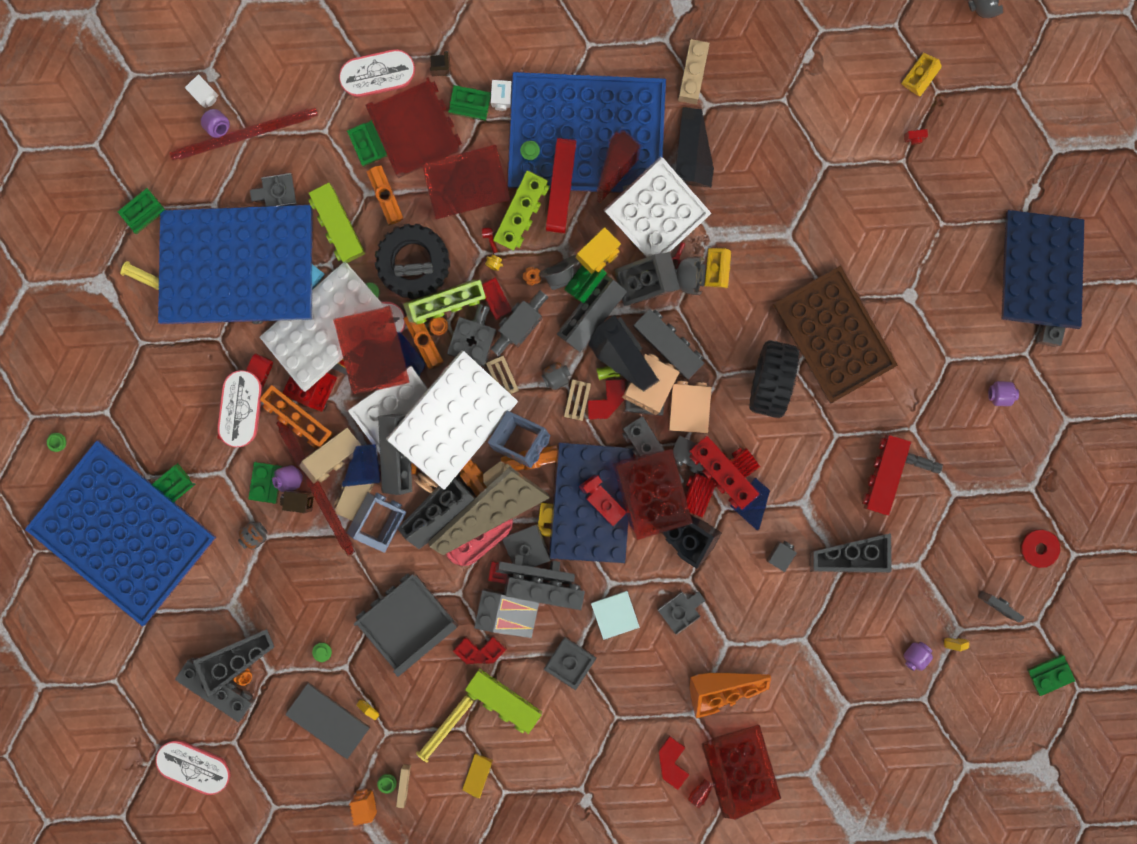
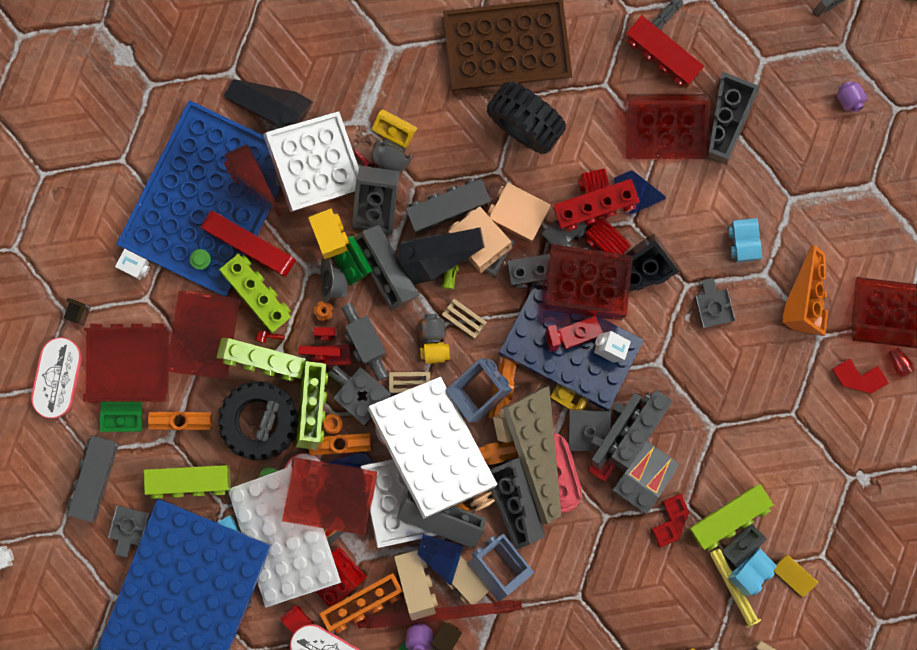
camera: 70 degrees left, 5 degrees down
clear red piece [170,107,318,161] -> none
medium lavender head [201,109,230,138] -> none
dark grey panel [354,573,459,677] -> none
green plate [448,85,491,121] -> none
yellow plate [485,255,503,271] -> none
dark grey plate [544,636,597,690] -> none
red tile [588,380,625,420] -> none
light aqua tile [591,591,640,640] -> none
tan brick [678,39,710,105] -> none
dark grey brick [766,541,797,572] -> none
yellow tile [944,638,970,652] -> none
none -> dark grey brick [67,435,119,522]
none -> brick [216,338,305,381]
none -> red plate [298,346,341,361]
none -> red plate [314,327,336,341]
none -> yellow brick [420,342,450,364]
none -> white brick [594,331,631,363]
none -> clear red slope [626,94,710,159]
none -> dark grey plate [722,524,767,568]
none -> medium azure brick [728,218,762,263]
none -> medium azure brick [728,548,776,596]

